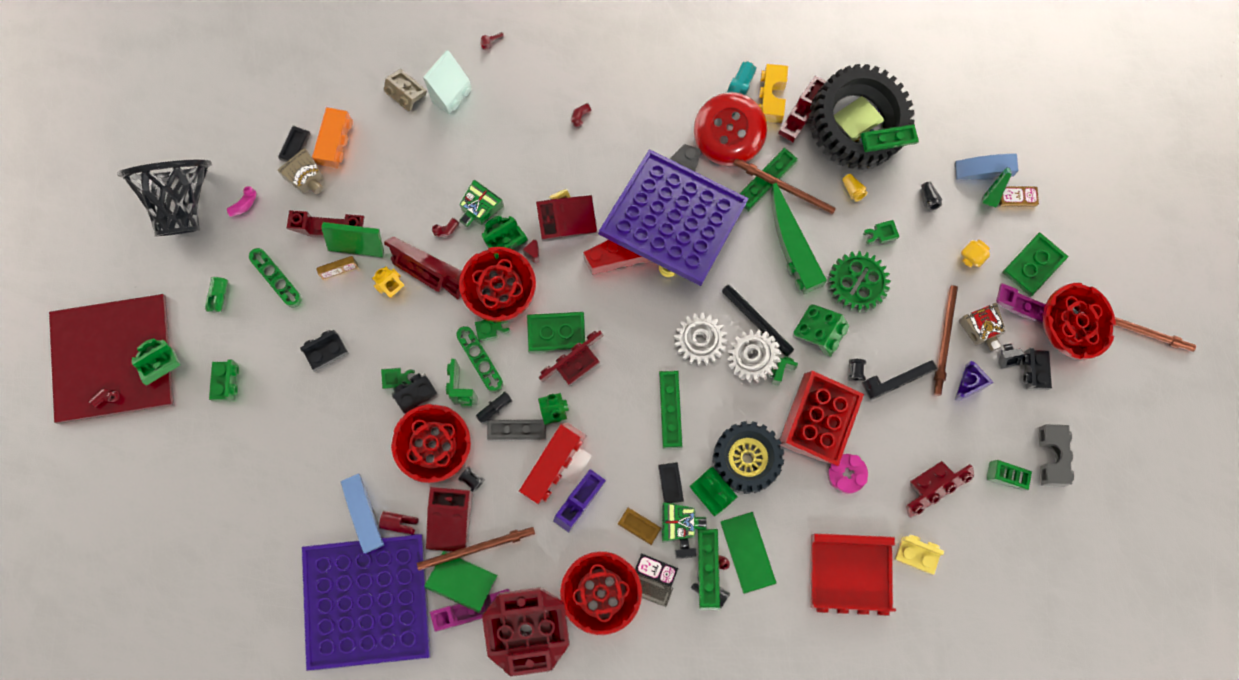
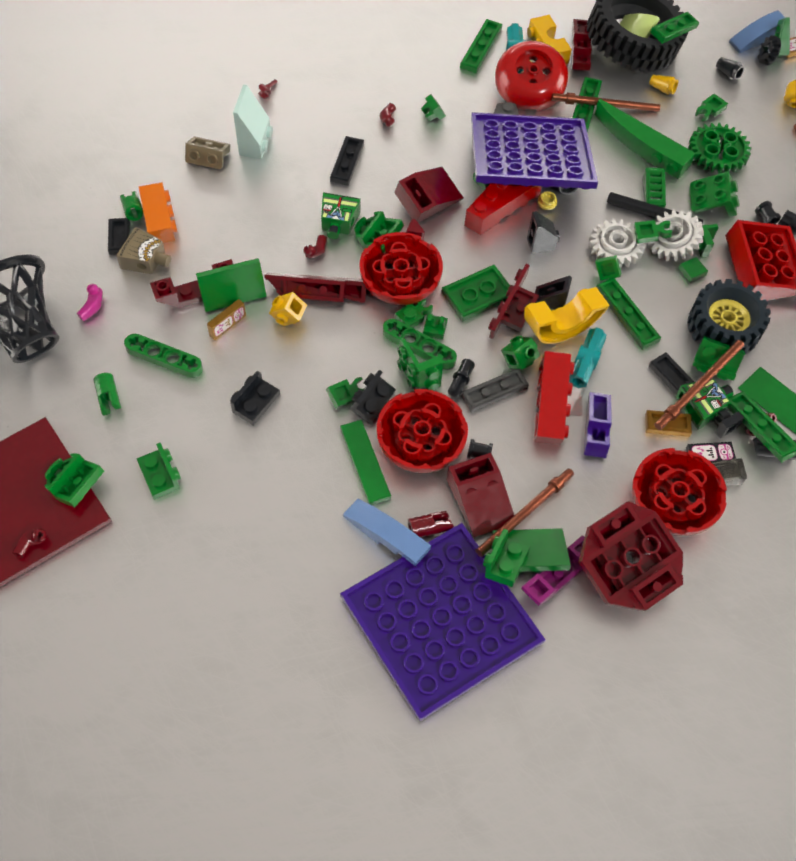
camera: 30 degrees left, 15 degrees down
none -> green hinge [120,191,144,221]
none -> black tile [330,136,364,186]
none -> green tile [340,419,391,505]
none -> green tile [421,94,446,121]
none -> green tile [423,314,448,340]
none -> green tile [460,19,503,74]
none -> green bracket [483,529,530,587]
none -> yellow brick [524,287,610,344]
none -> black slope [527,211,560,254]
none -> black slope [535,275,572,310]
none -> teal piece [569,327,607,388]
none -> green plate [595,255,622,281]
none -> green plate [634,220,672,244]
none -> green slope [643,168,666,208]
none -> copper bar [654,340,744,430]
none -> green tile [678,257,708,283]
none -> black gear [757,35,781,66]

